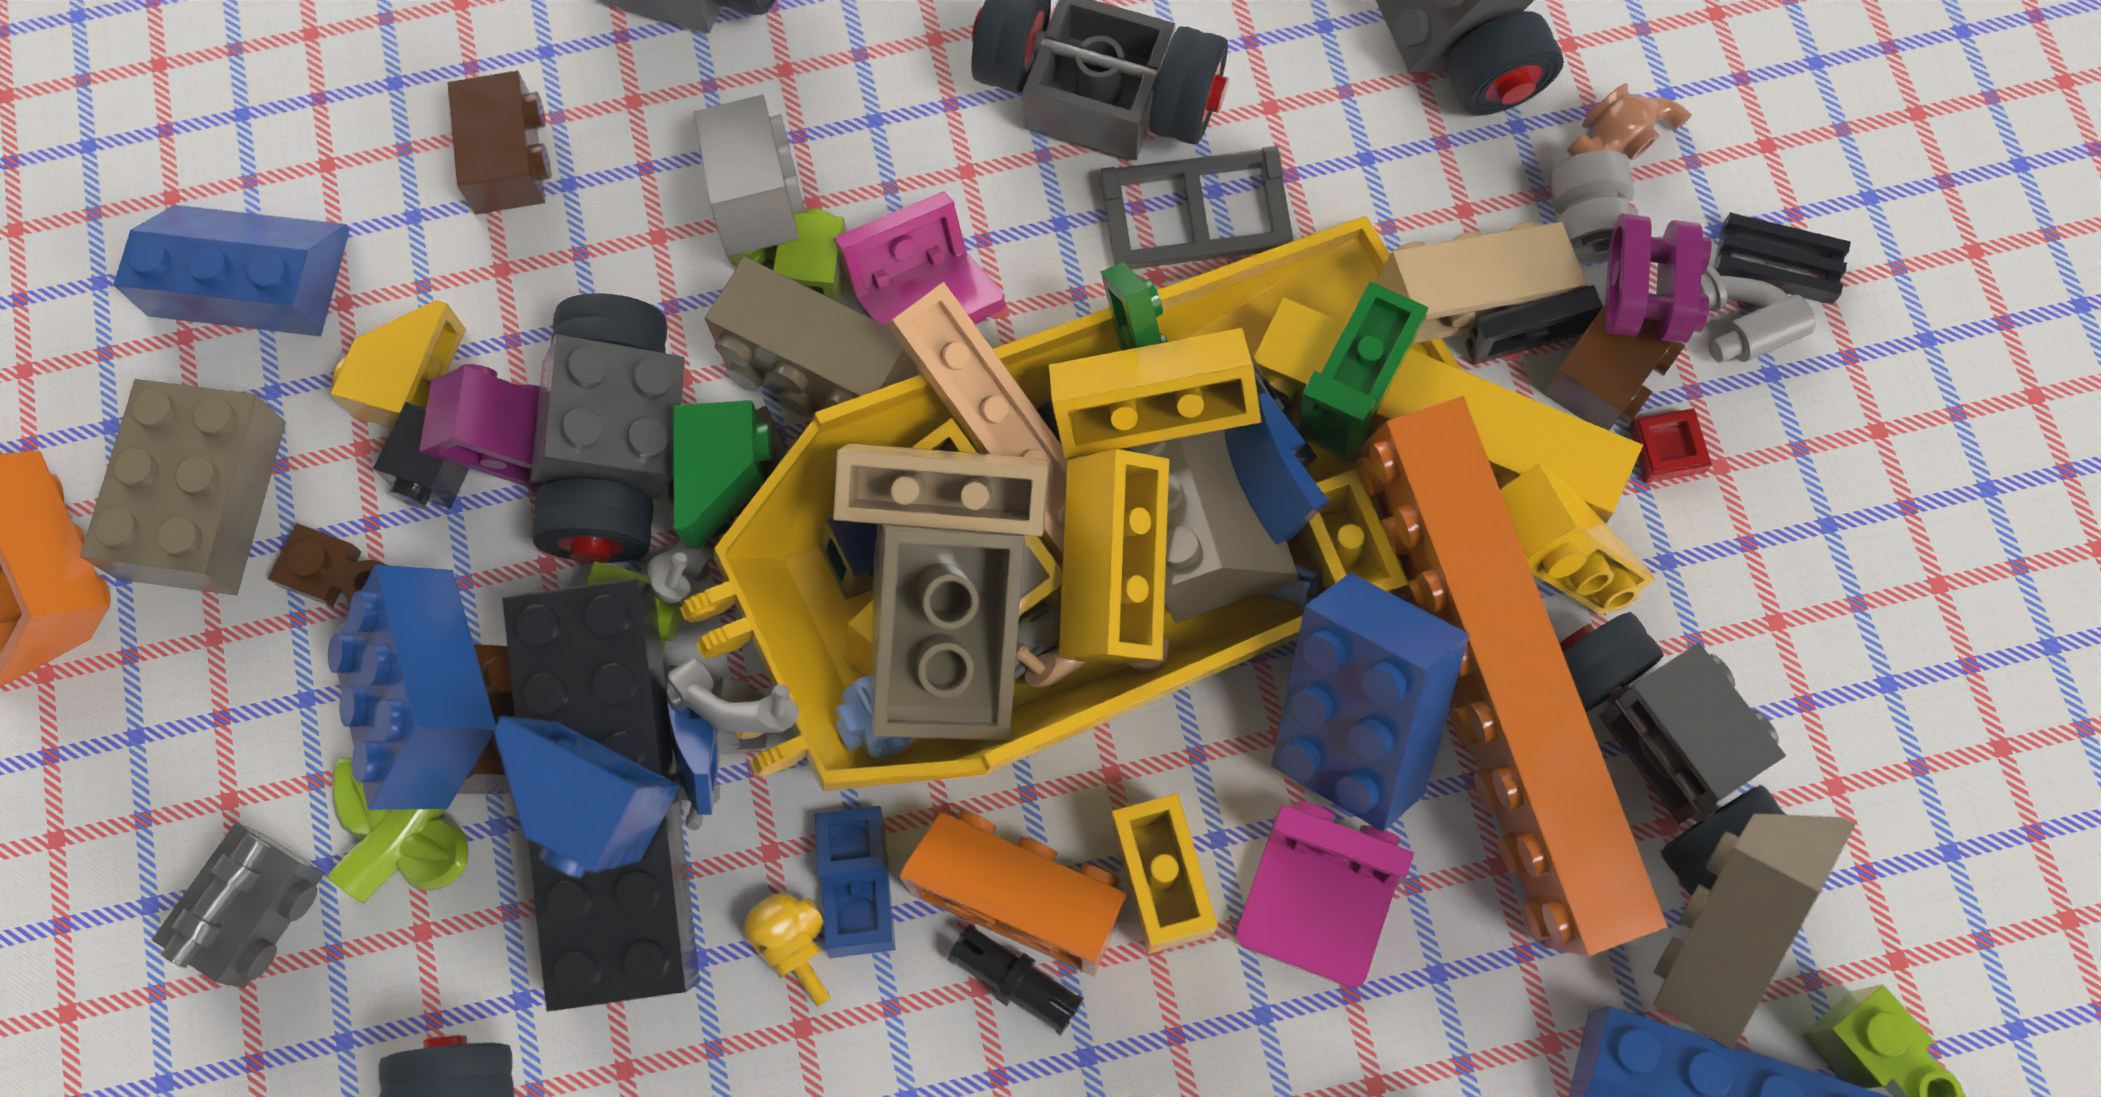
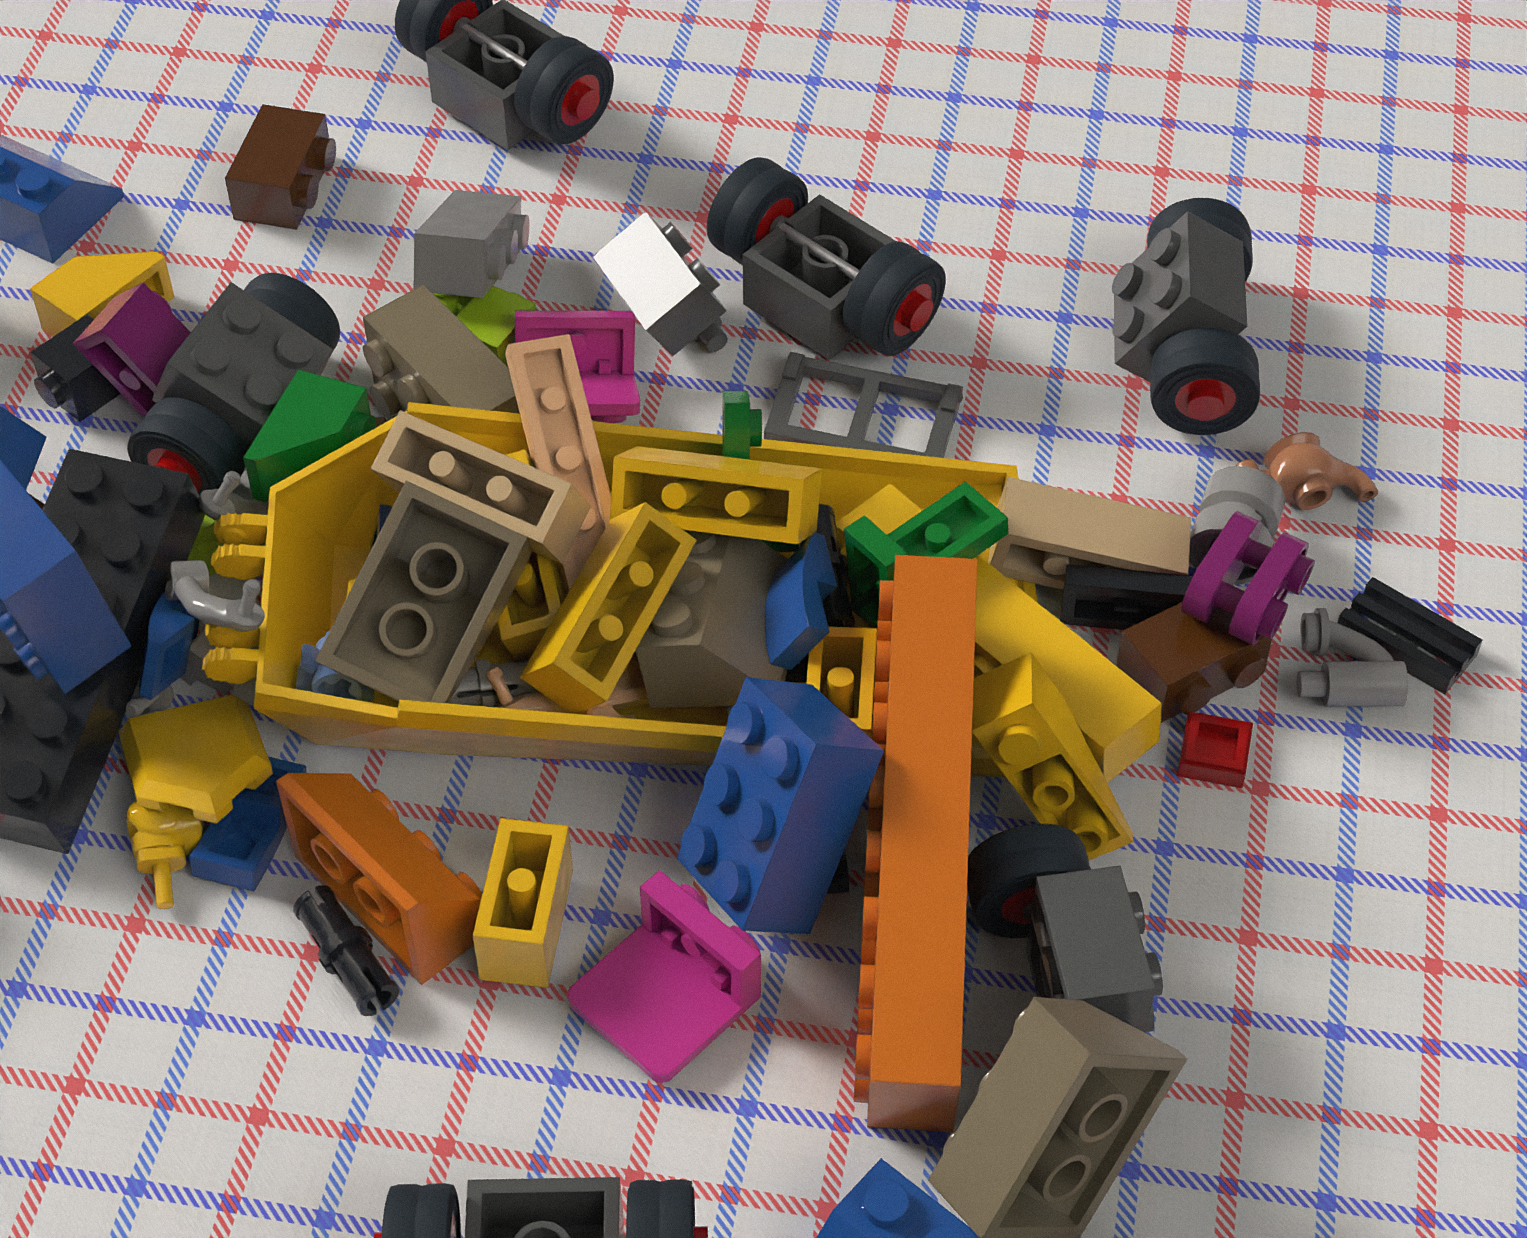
camera: 20 degrees right, 20 degrees down
none -> yellow tile [118,695,273,824]
none -> brick [593,211,728,356]

